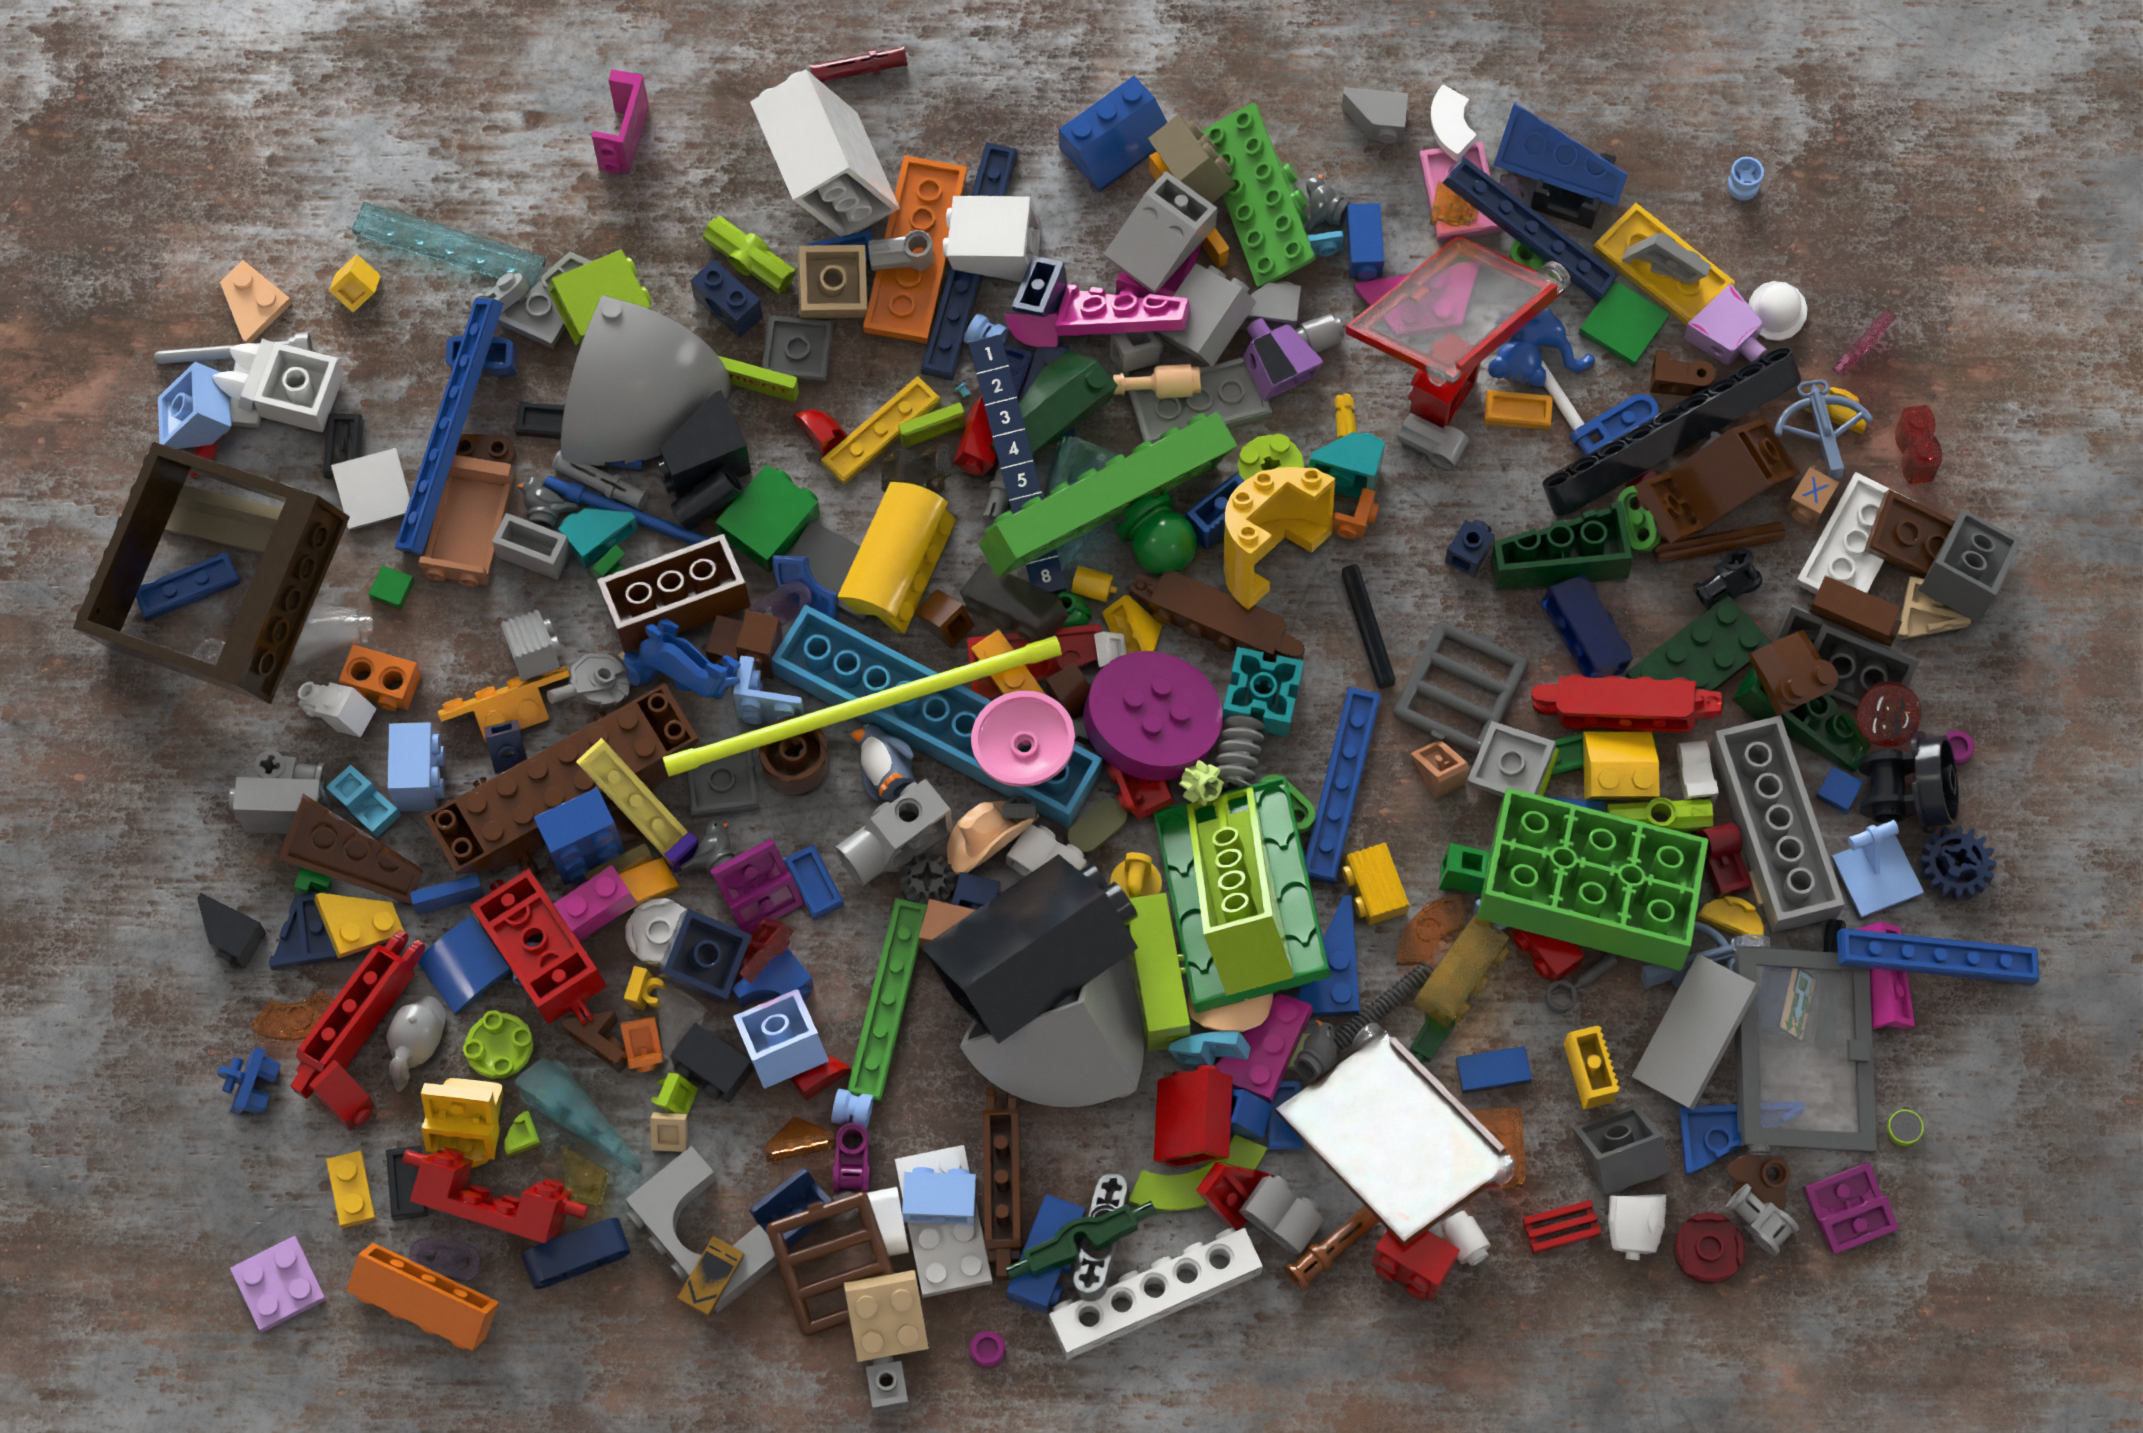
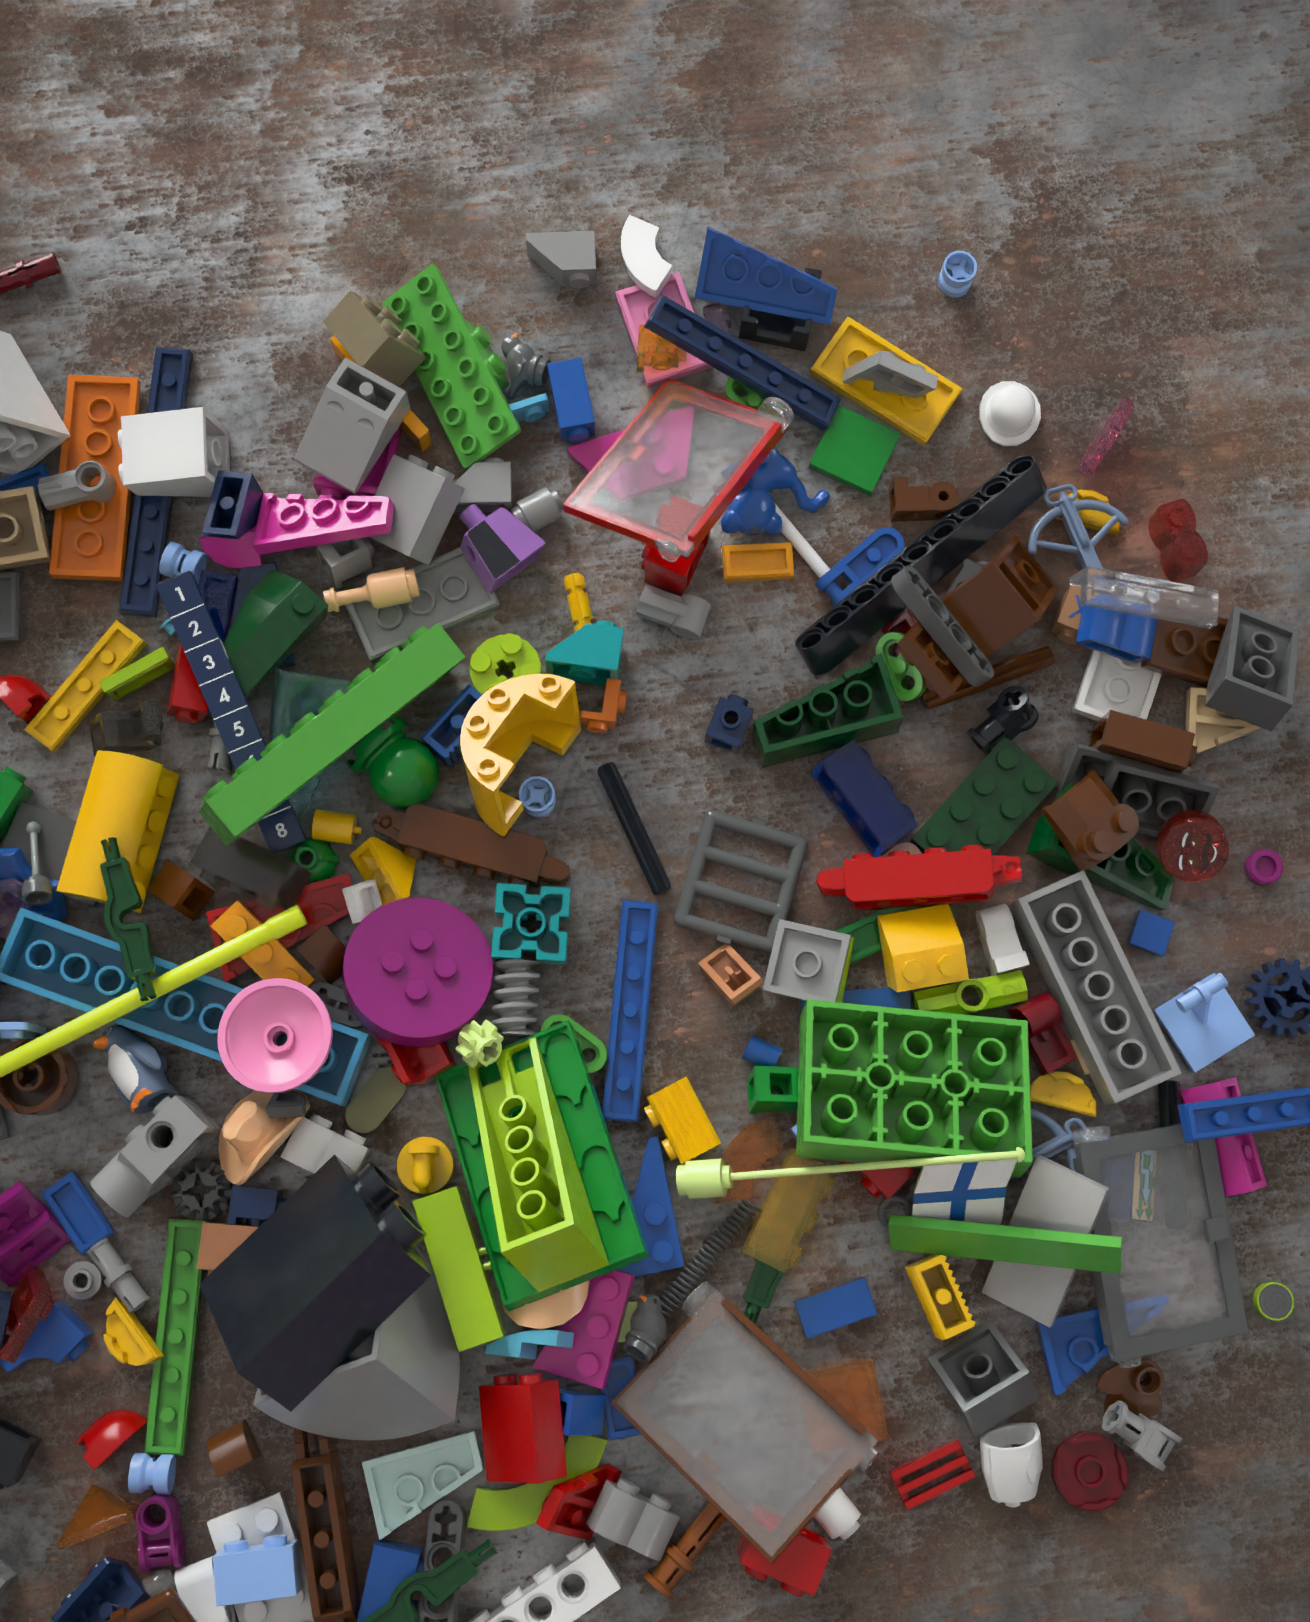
camera: 15 degrees left, 10 degrees up
light blue brick [733,989,829,1089] -> none
blue slope [1059,75,1167,192] -> none
lavender torso [1684,284,1767,365] -> none
magenta slope [1802,1162,1899,1254] -> none
black piece [1858,731,1959,834] -> none
none -> dark grey hinge [21,821,53,906]
none -> light grey plate [63,1261,103,1300]
none -> light grey pin [87,1238,151,1314]
none -> dark green piece [100,837,157,1001]
none -> yellow tile [103,1297,164,1366]
none -> reddish brown brick [208,1419,261,1478]
none -> light aqua wing [362,1430,484,1540]
none -> light blue wheel [519,776,556,818]
none -> flag [676,1147,1025,1225]
none -> blue hinge [741,1035,782,1066]
none -> bright green tile [888,1214,1122,1274]
none -> dark grey beam [891,566,994,687]
none -> clear panel [1069,566,1219,629]
none -> blue brick [1076,595,1158,663]

